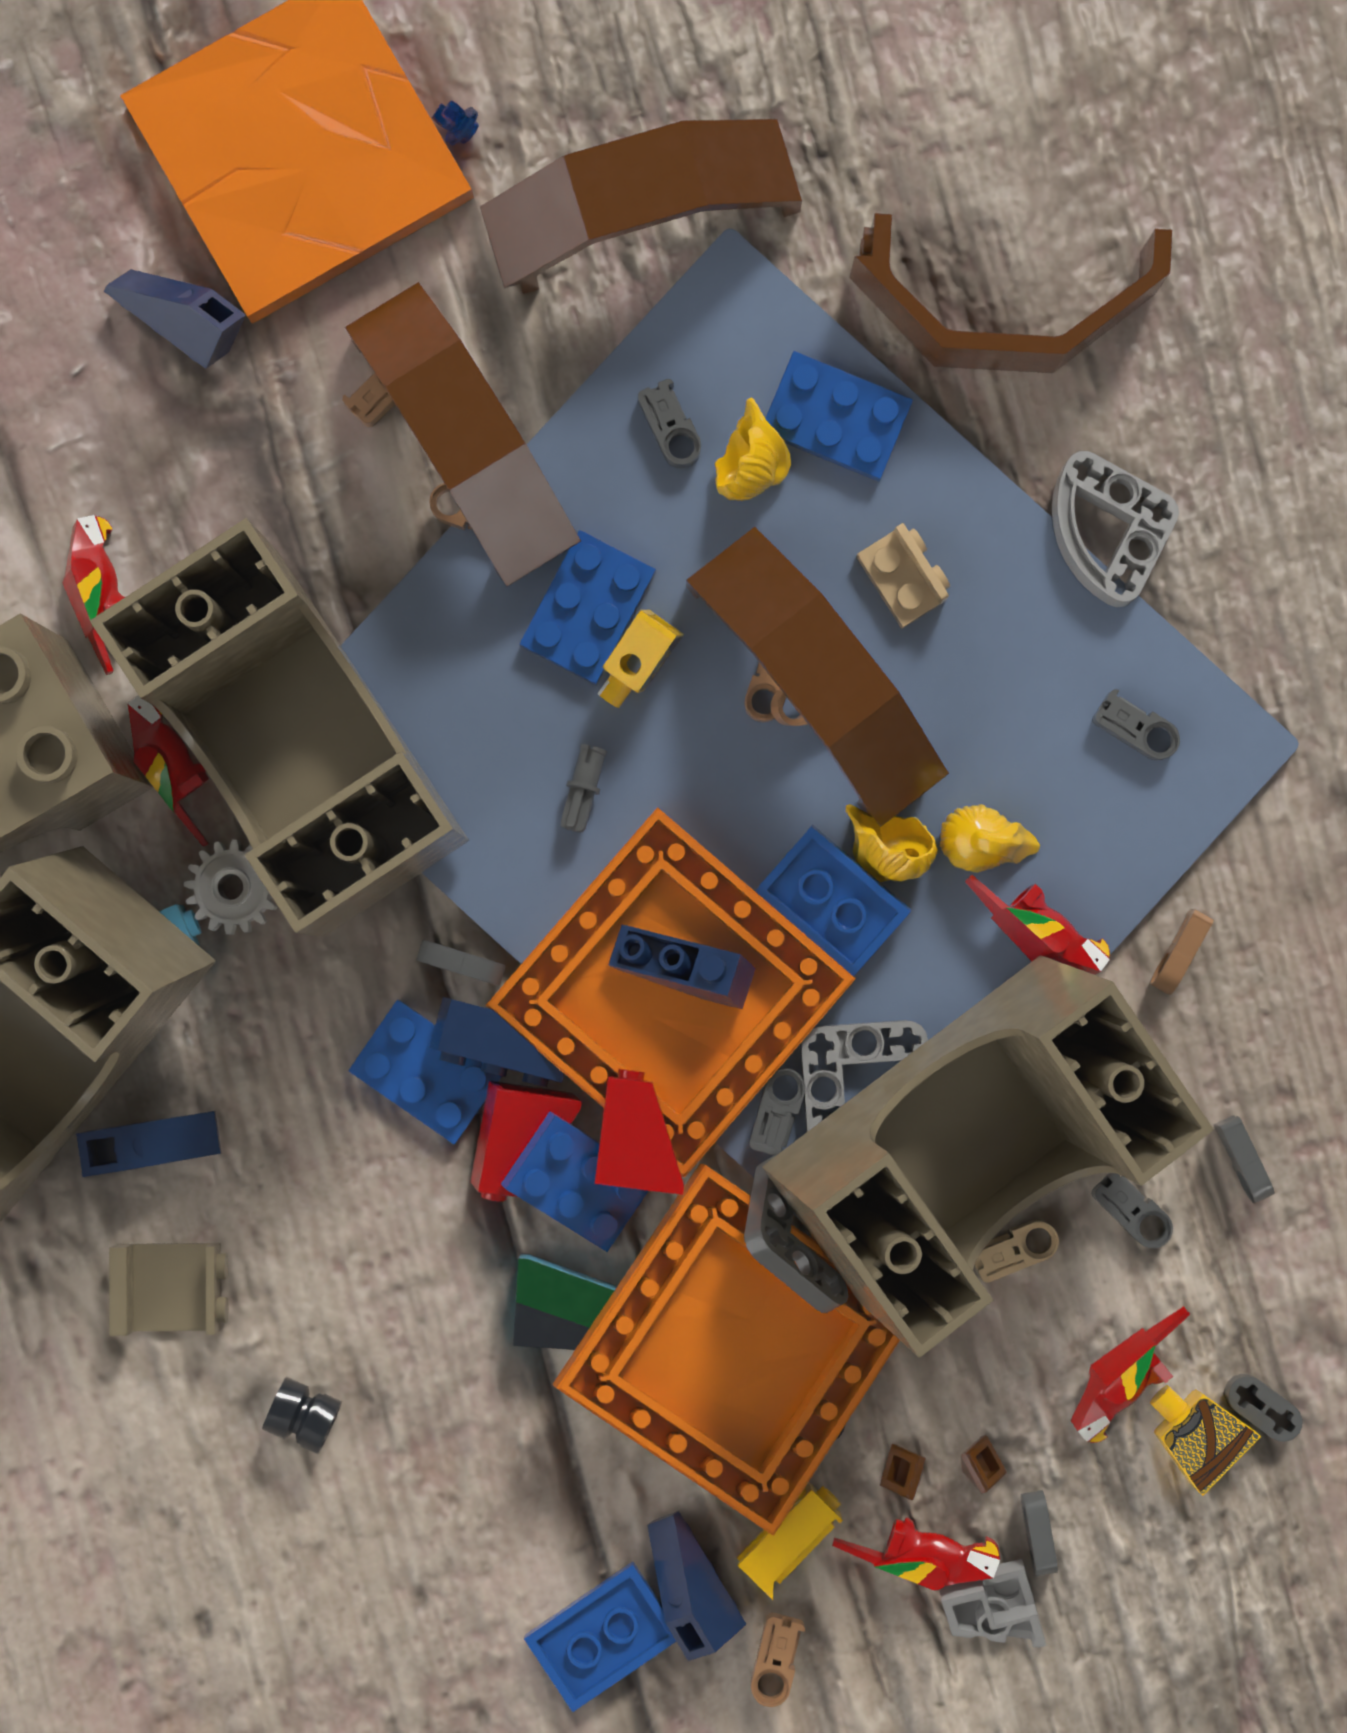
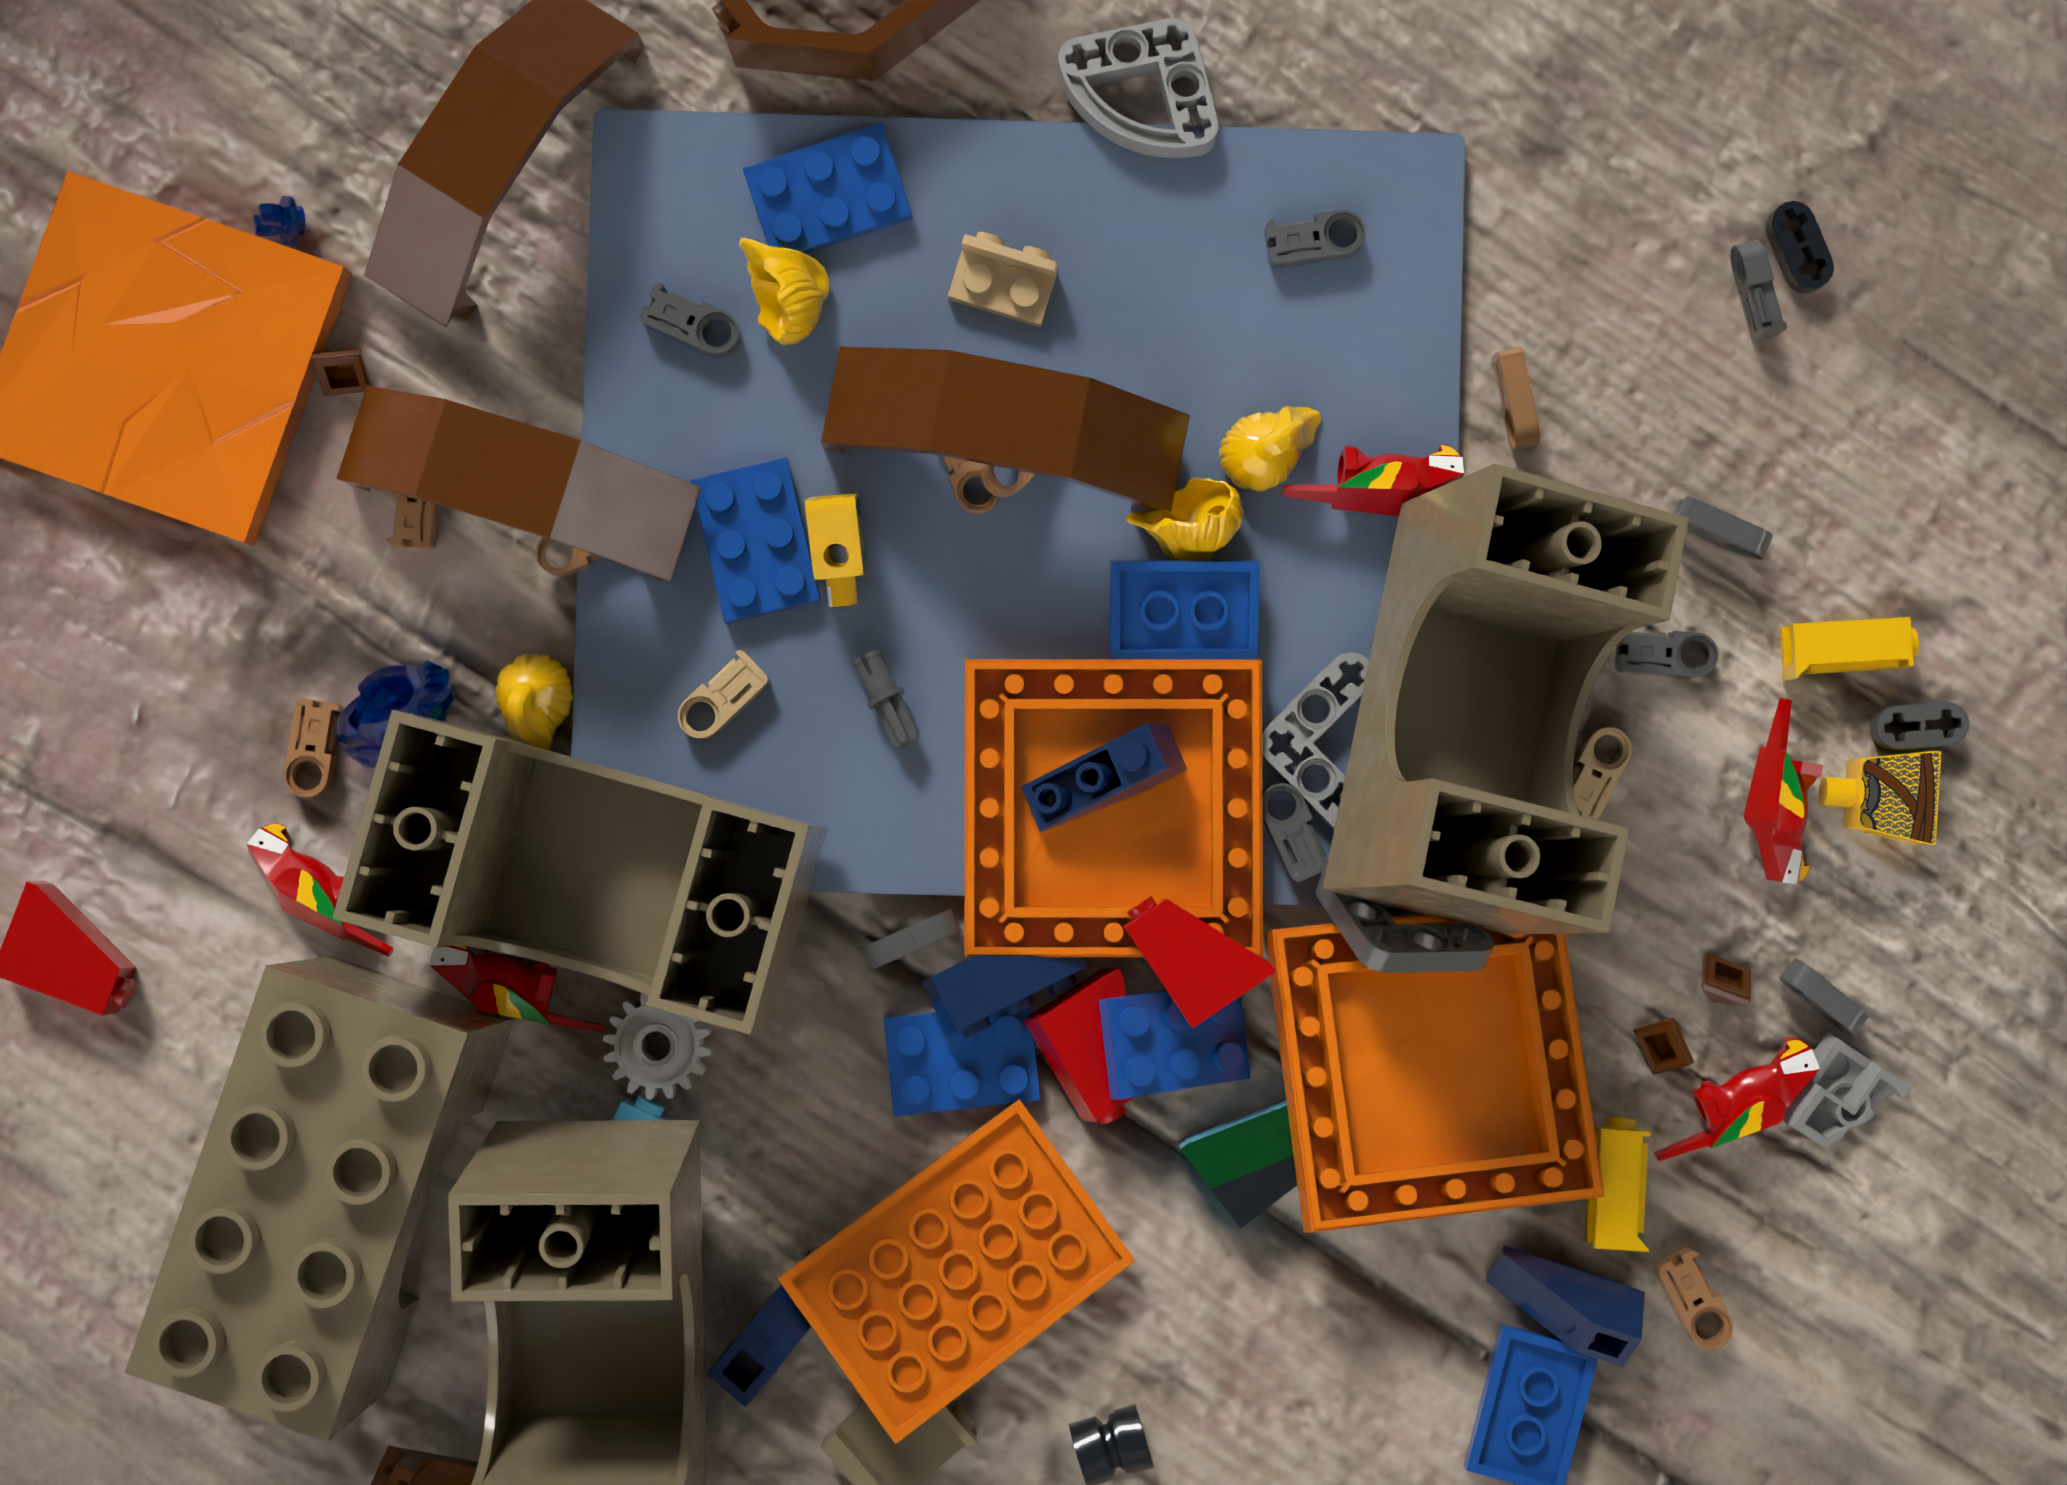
camera: 45 degrees left, 0 degrees up
dark blue slope [104,269,246,369] -> none
none -> medium nougat piece [284,698,345,798]
none -> reddish brown slope [312,349,373,396]
none -> clear blue helmet [337,660,455,768]
none -> yellow hair [495,654,573,751]
none -> tan piece [678,650,770,739]
none -> orange plate [777,1099,1136,1444]
none -> yellow window [1779,617,1919,682]

